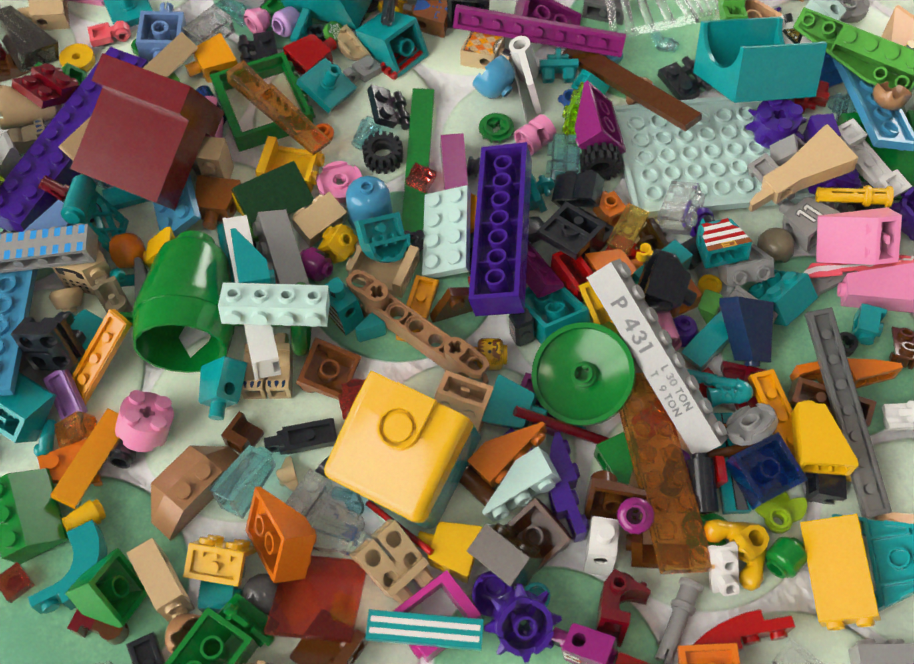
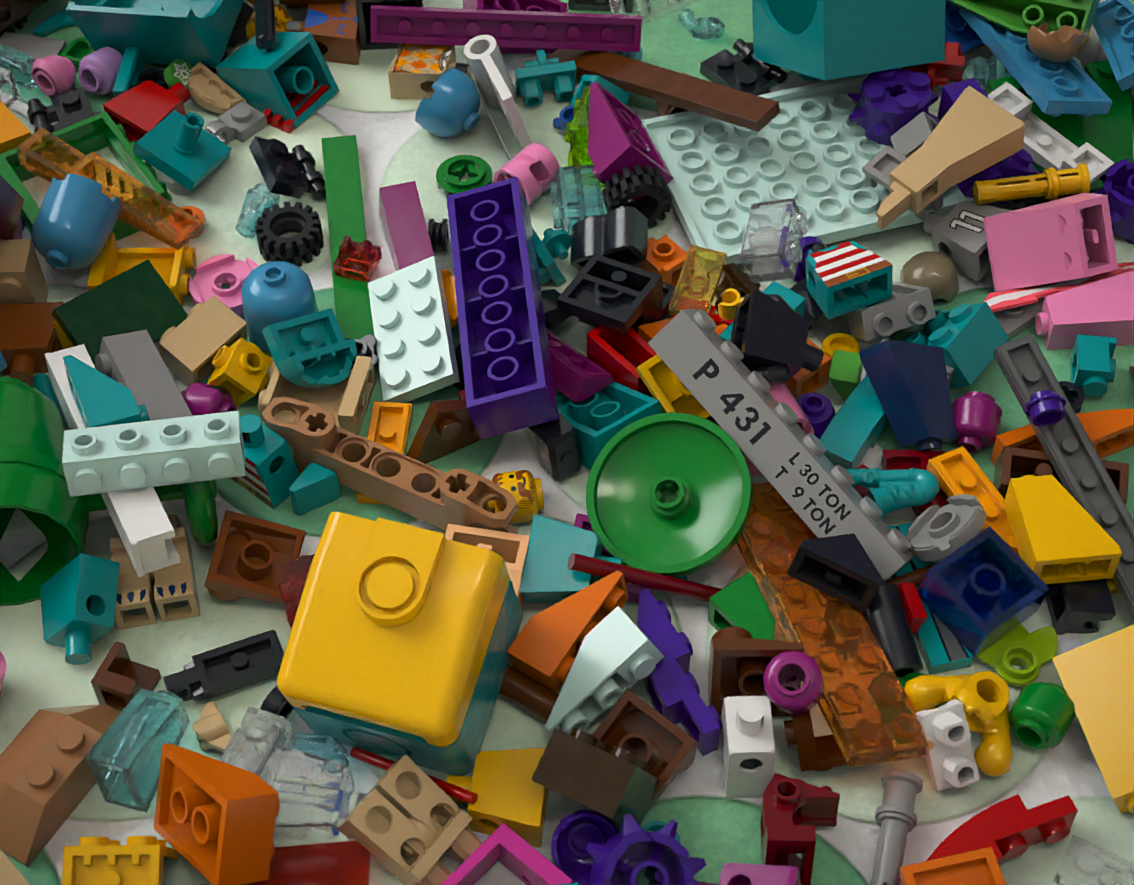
camera: 10 degrees left, 10 degrees down
none -> dark azure cylinder [31,174,122,269]
none -> black slope [786,533,883,613]
none -> magenta head [952,391,1003,453]
none -> dark purple plate [1025,390,1066,426]

